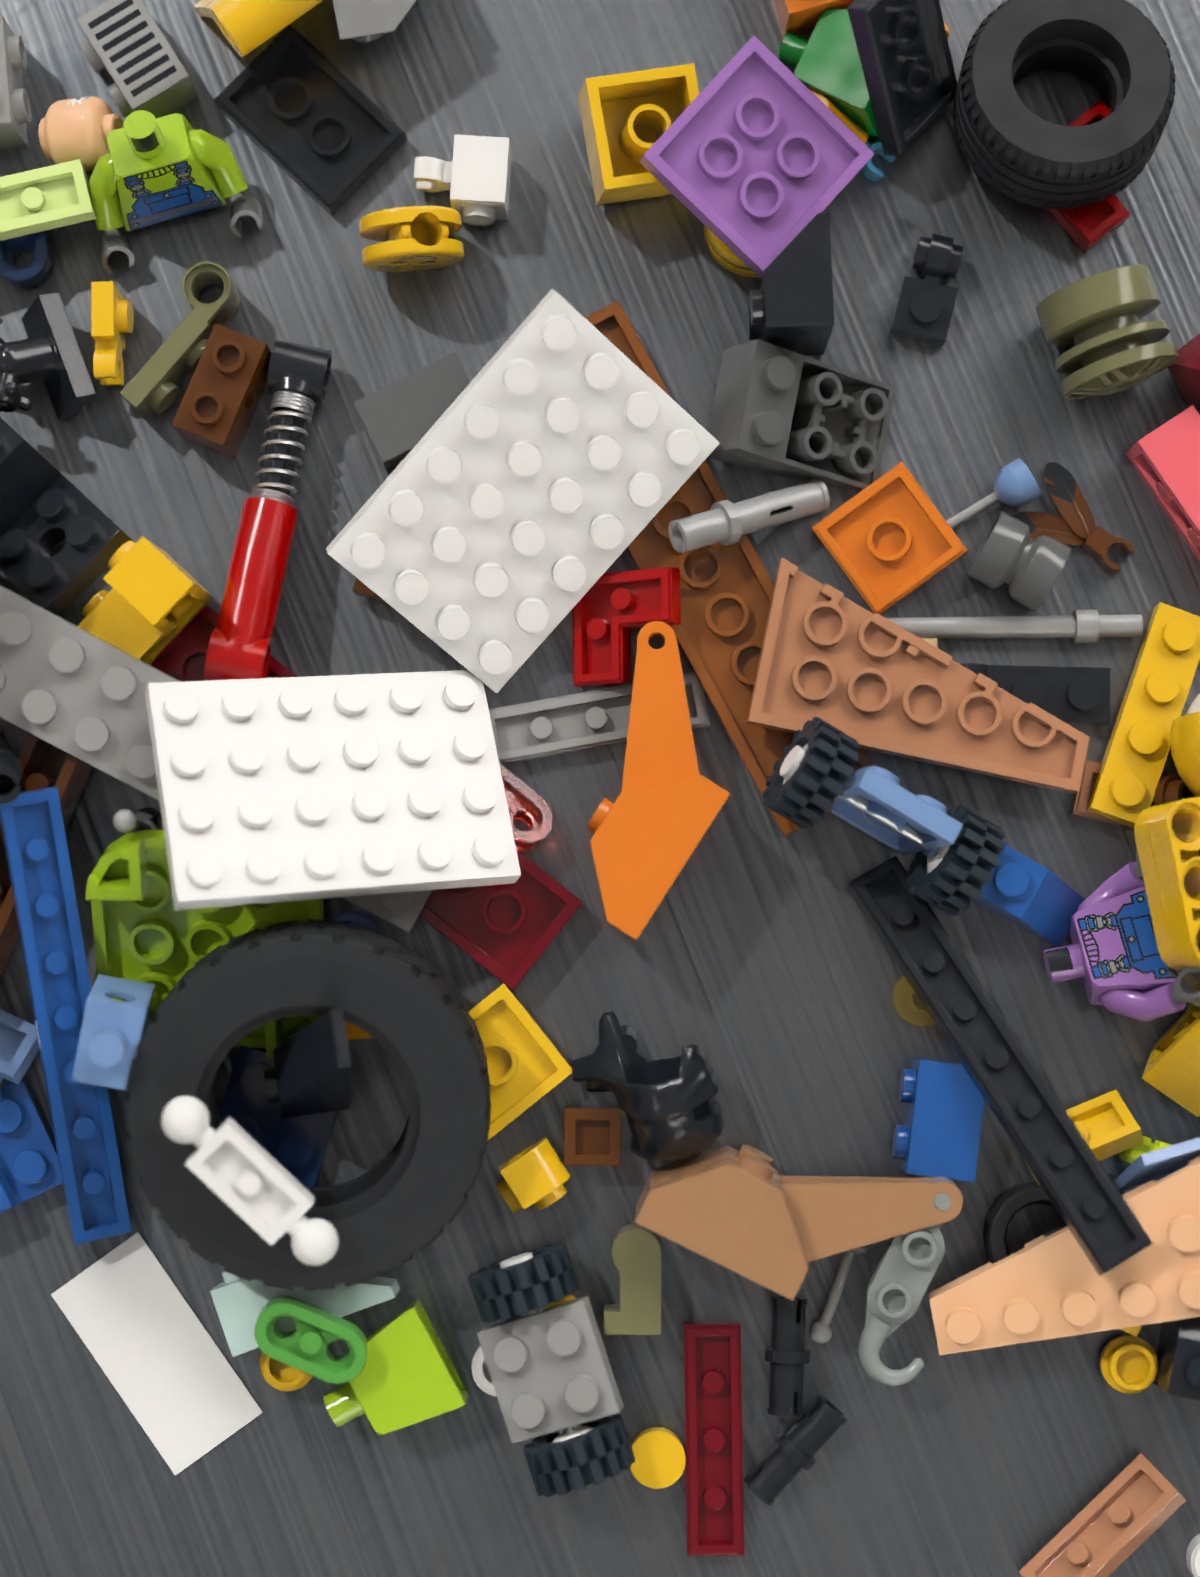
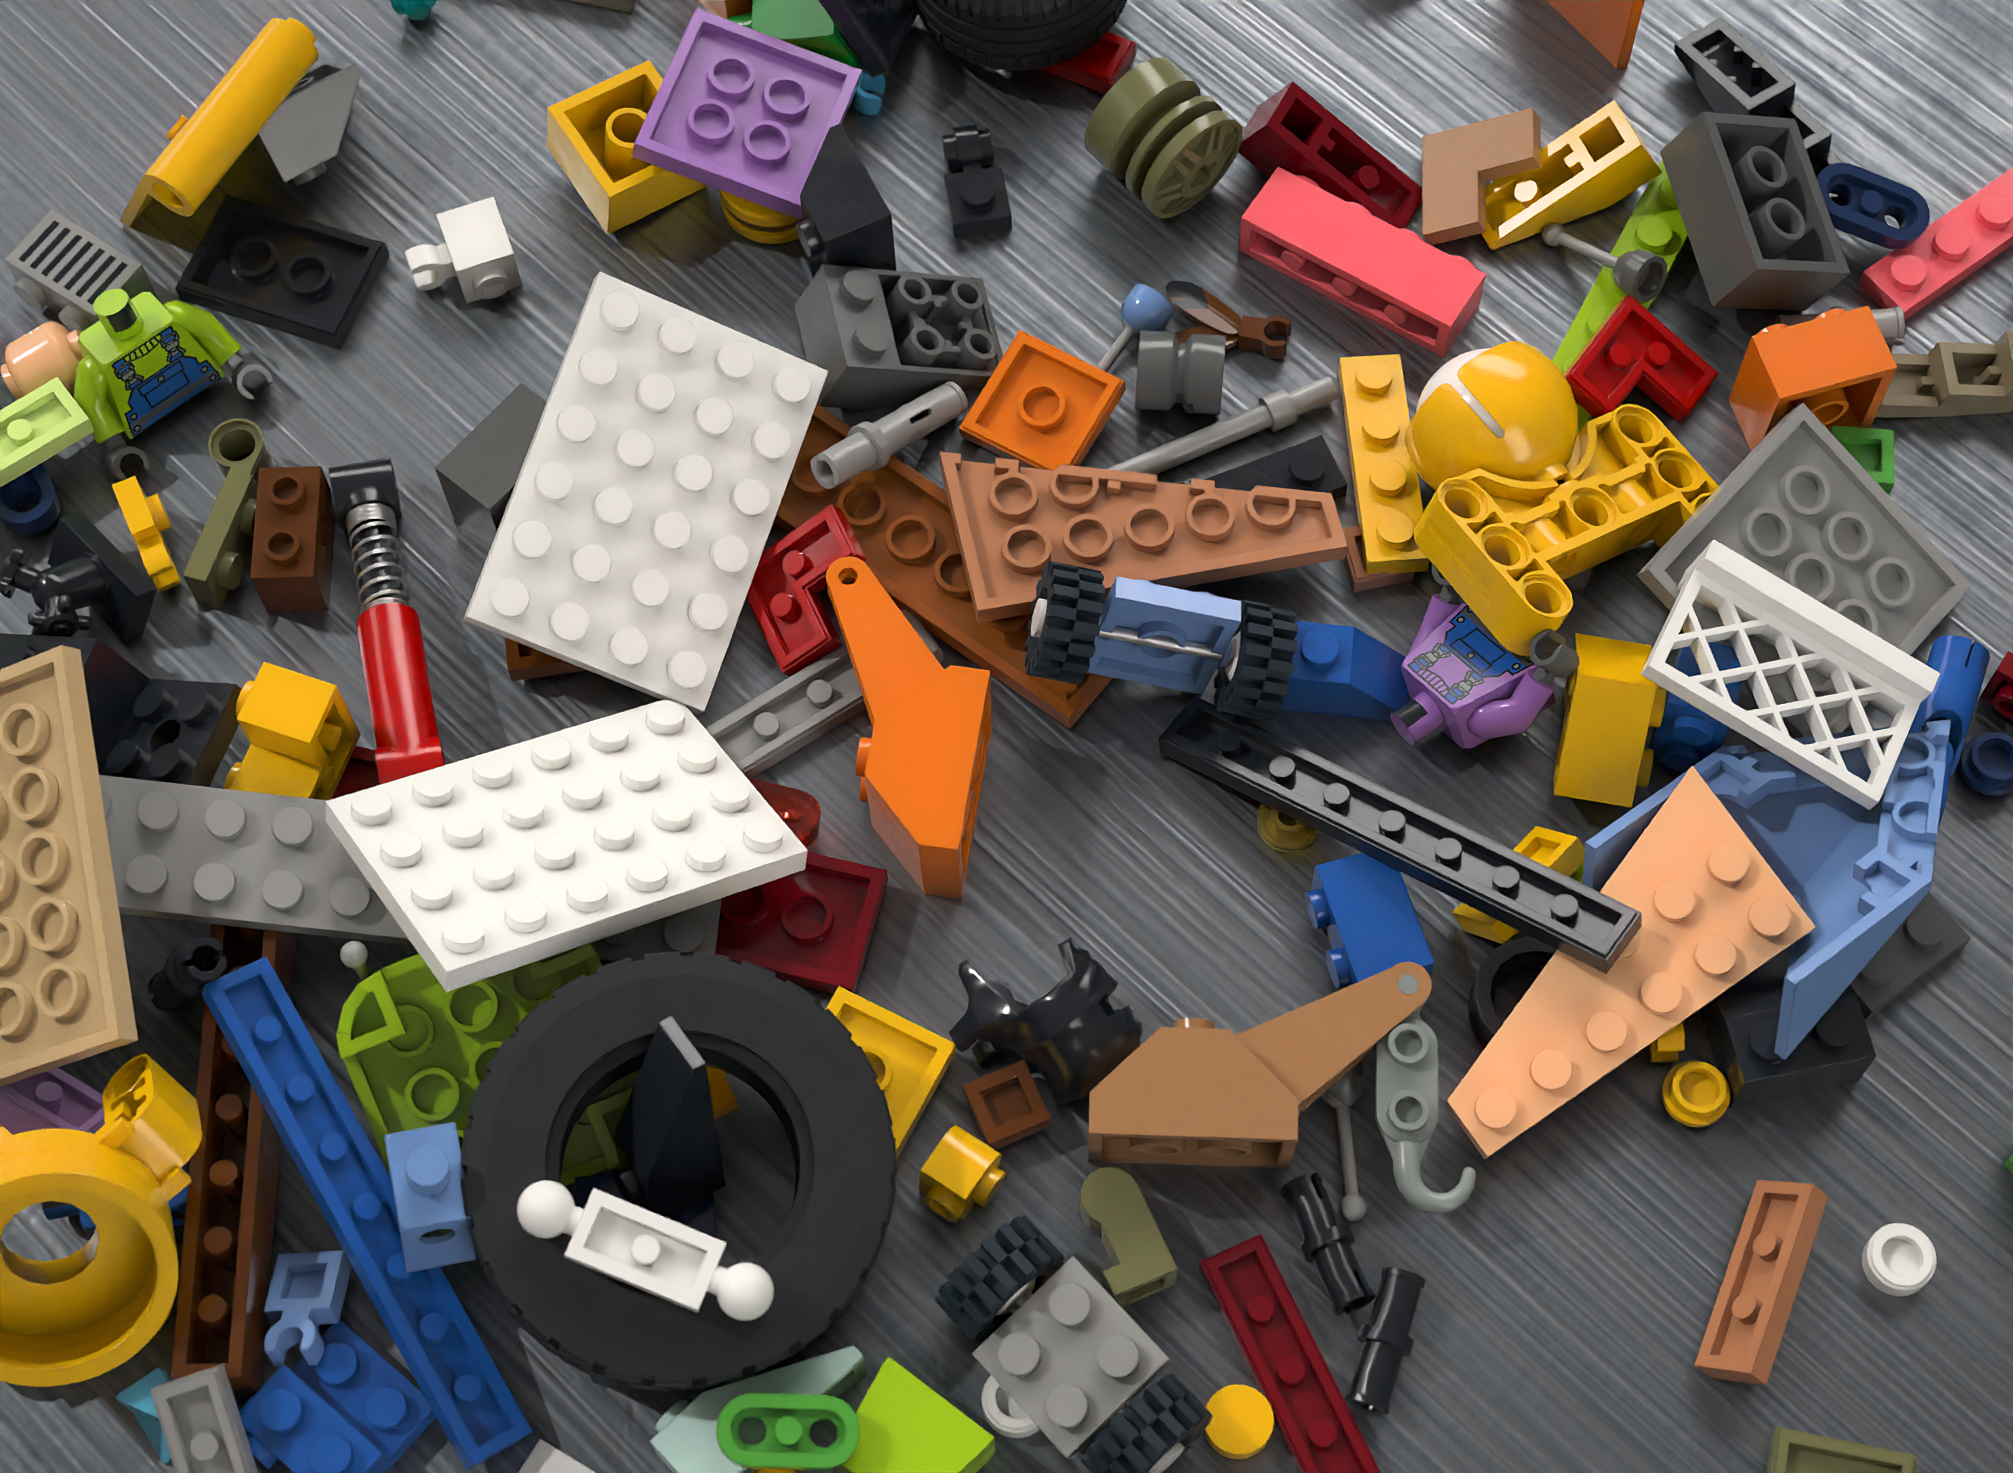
camera: 25 degrees left, 20 degrees down
yellow head [359,206,464,272] -> none

